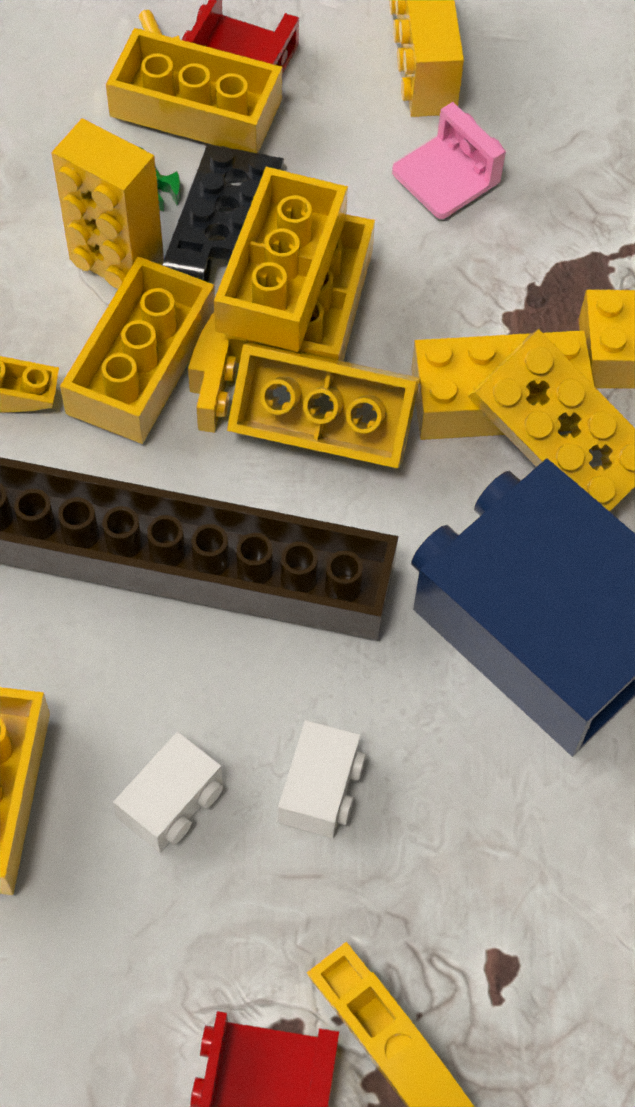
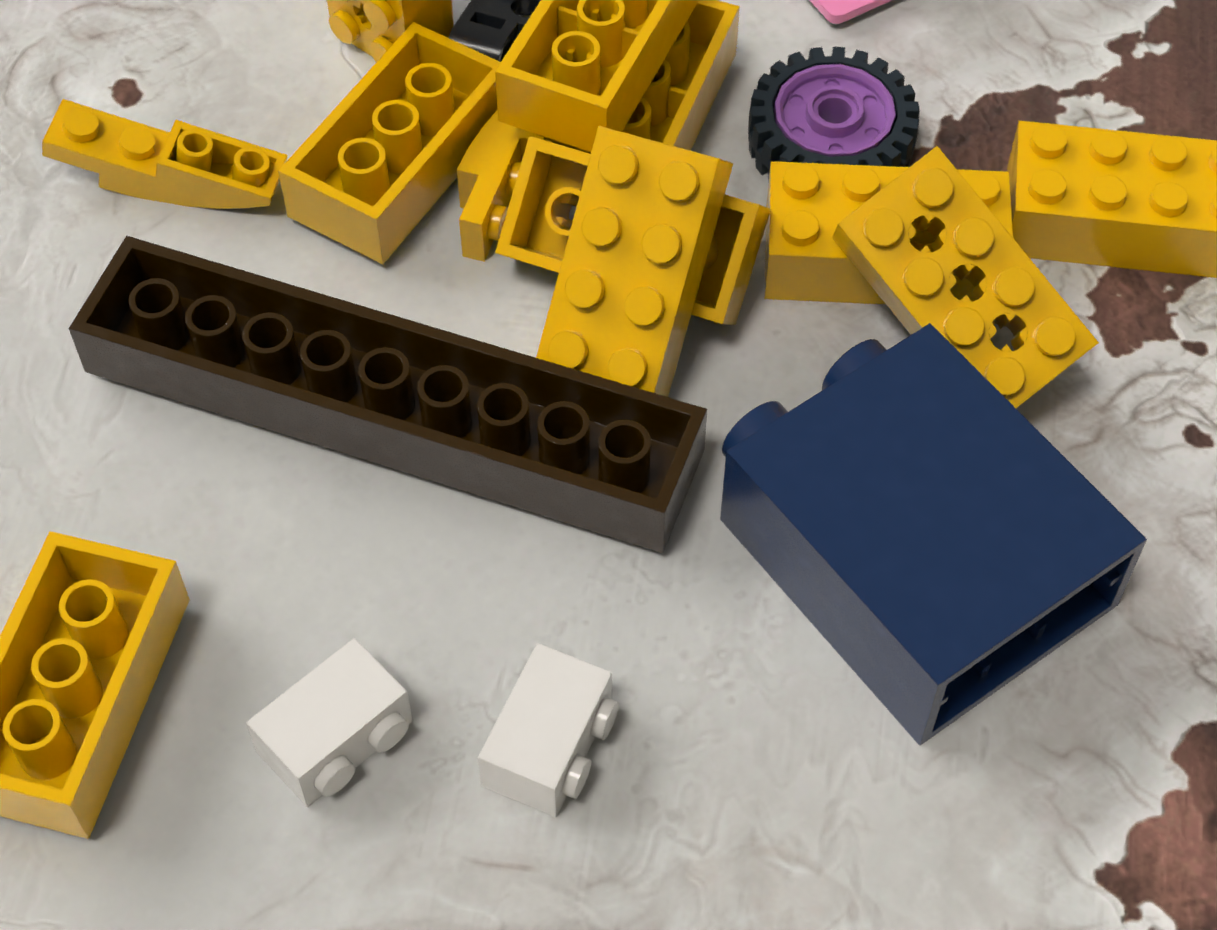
camera: 10 degrees right, 5 degrees down
none -> yellow brick [536,126,733,397]
none -> wheel [748,46,920,183]

